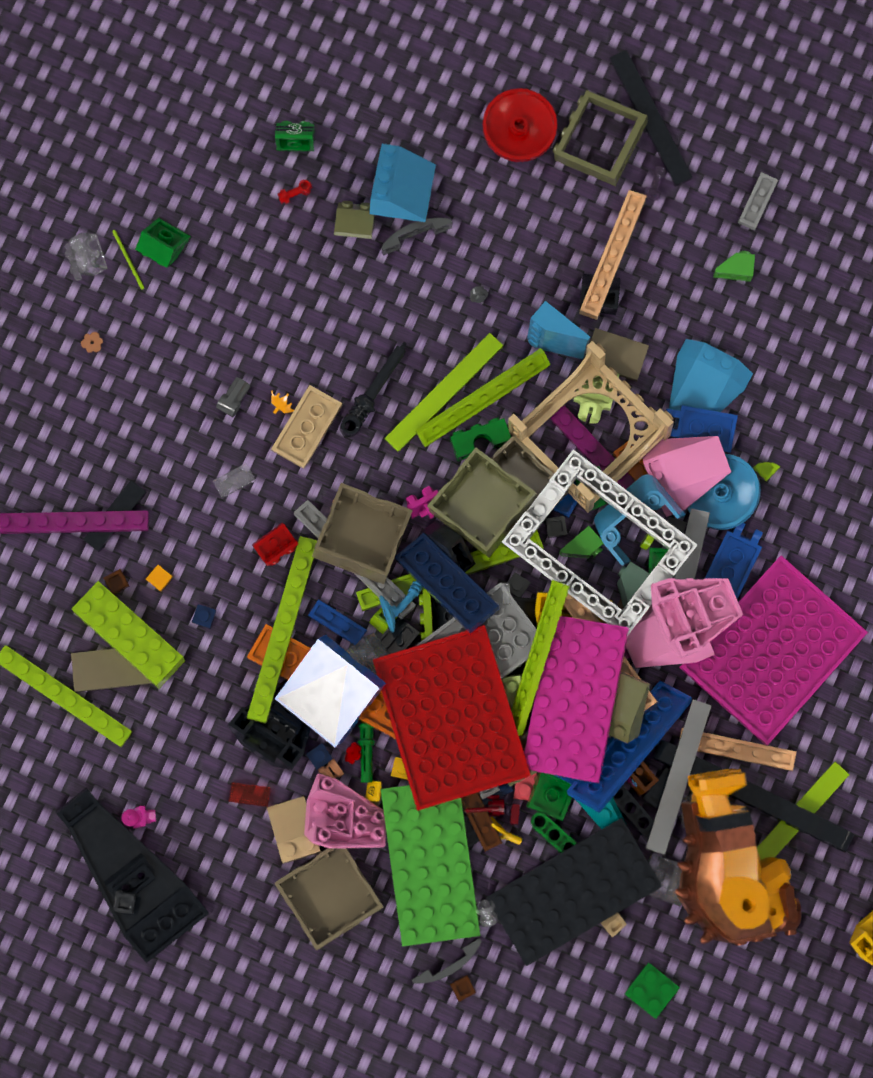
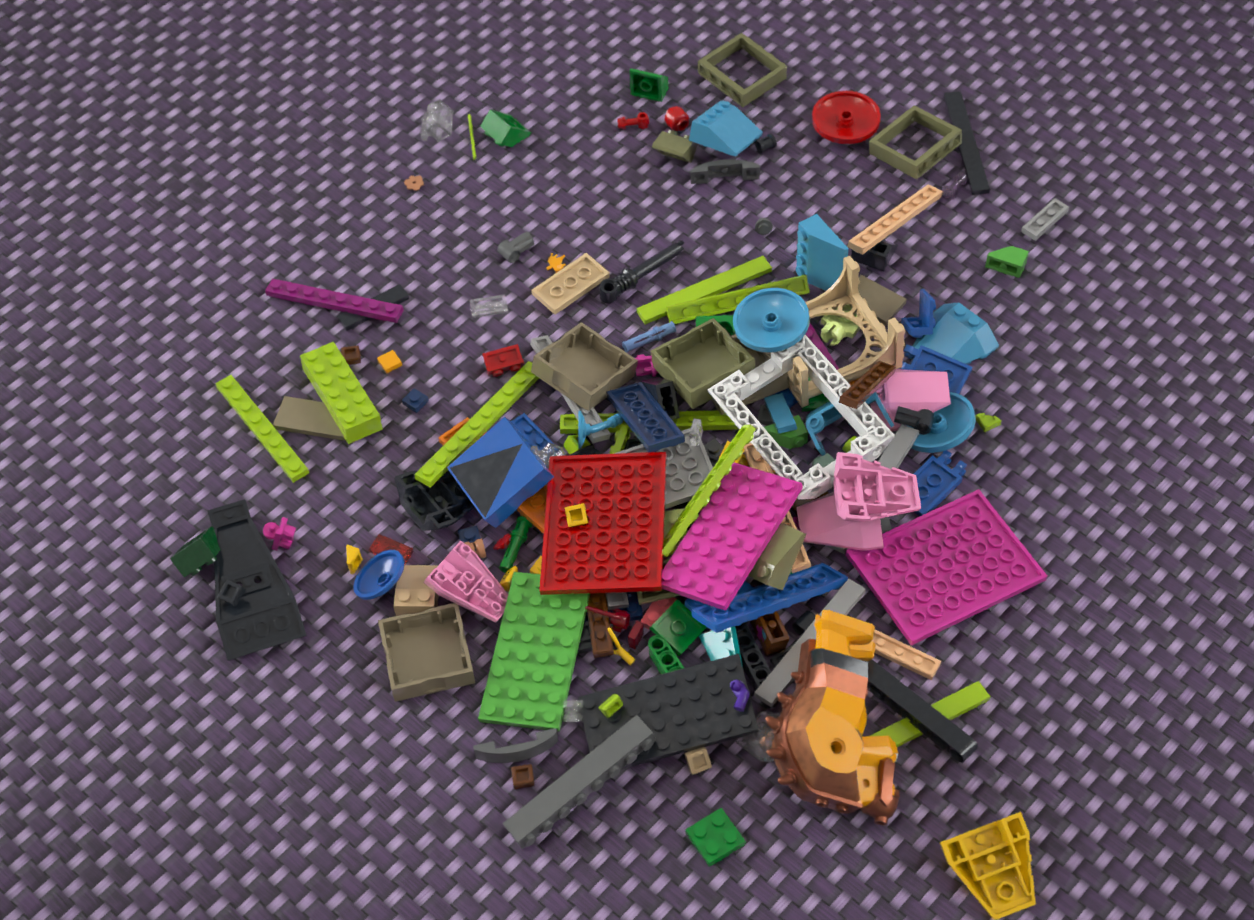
camera: 25 degrees right, 25 degrees down
none -> dark green slope [170,526,220,577]
none -> yellow slope [346,545,363,575]
none -> blue dish [354,550,404,600]
none -> dark grey brick [503,715,656,849]
none -> yellow slope [565,504,588,527]
none -> lime slope [598,694,623,718]
none -> medium blue pin [622,321,676,353]
none -> red head [664,106,689,131]
none -> olive window [698,33,787,107]
none -> dark purple arm [730,679,750,712]
none -> dark azure dish [733,288,810,352]
none -> black bush [754,133,777,154]
none -> dark azure tile [764,393,797,434]
none -> reddish brown tile [839,361,896,410]
none -> black piece [894,406,934,435]
none -> blue bracket [901,289,936,338]

